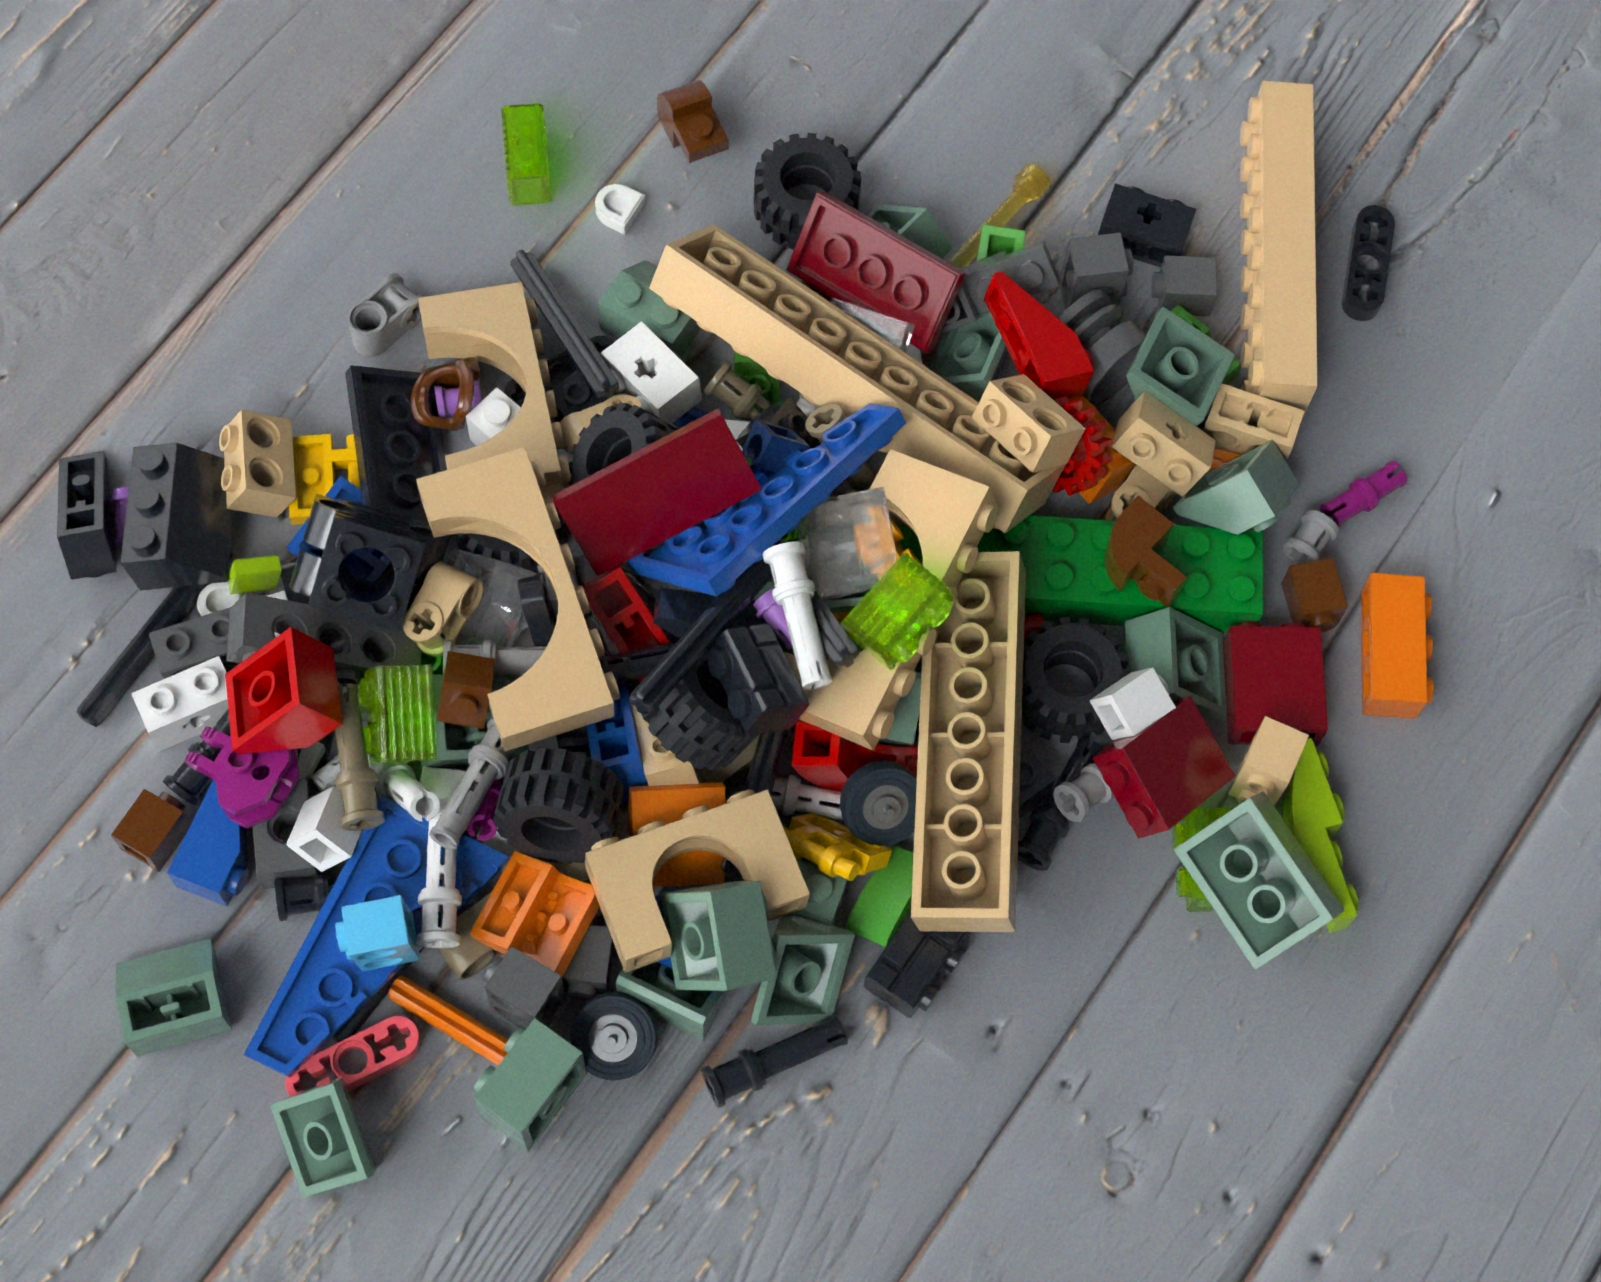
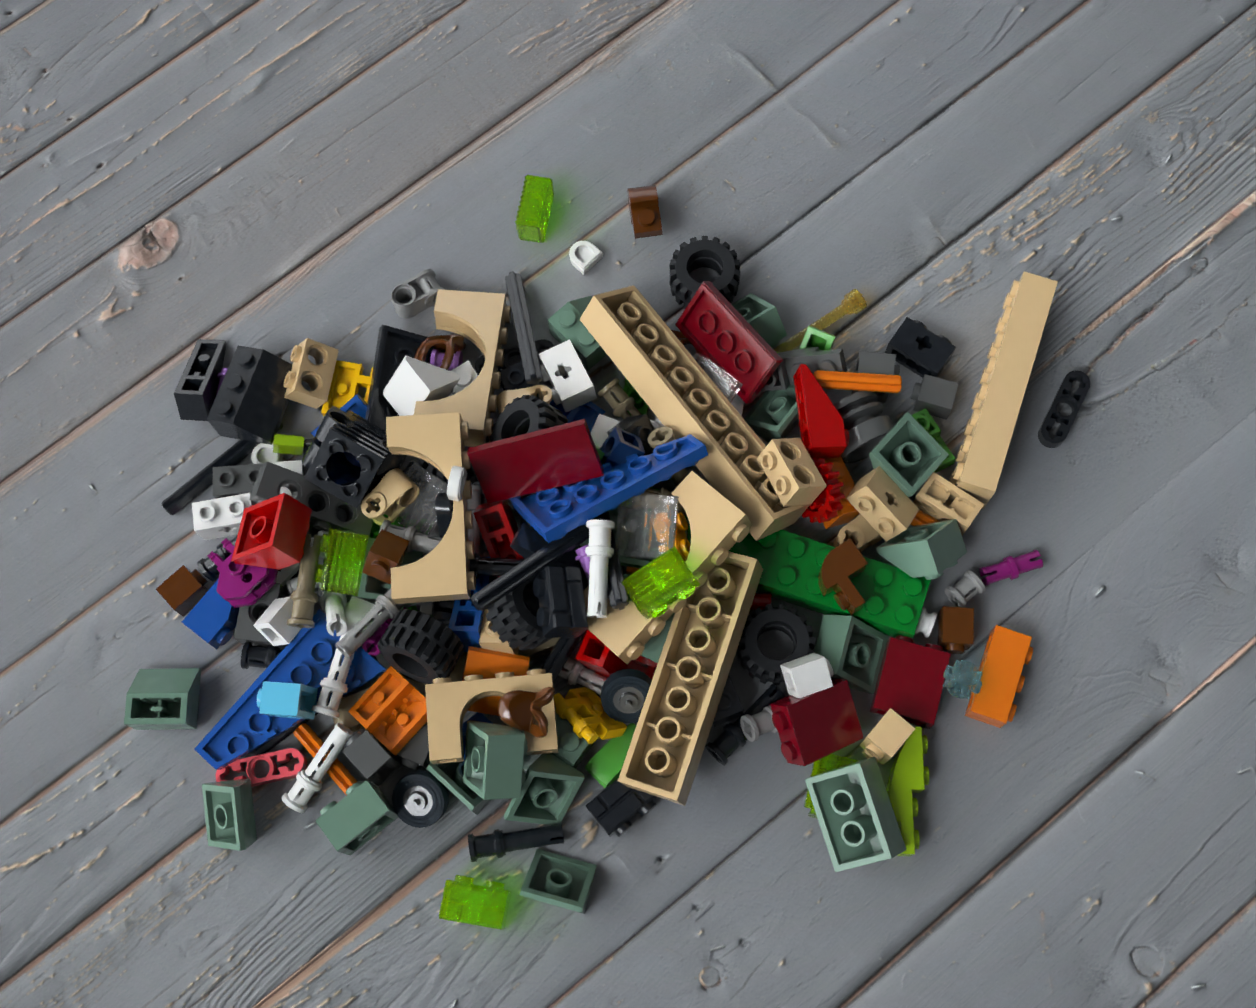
camera: 25 degrees right, 5 degrees up
none -> white pin [281,723,353,813]
none -> white slope [383,356,460,416]
none -> clear neon green brick [439,875,511,930]
none -> white tile [447,466,467,501]
none -> reddish brown piece [498,687,555,738]
none -> sand green slope [520,849,597,914]
none -> orange axle [813,370,902,393]
none -> white bush [915,608,937,638]
none -> clear light blue gear [943,660,983,699]

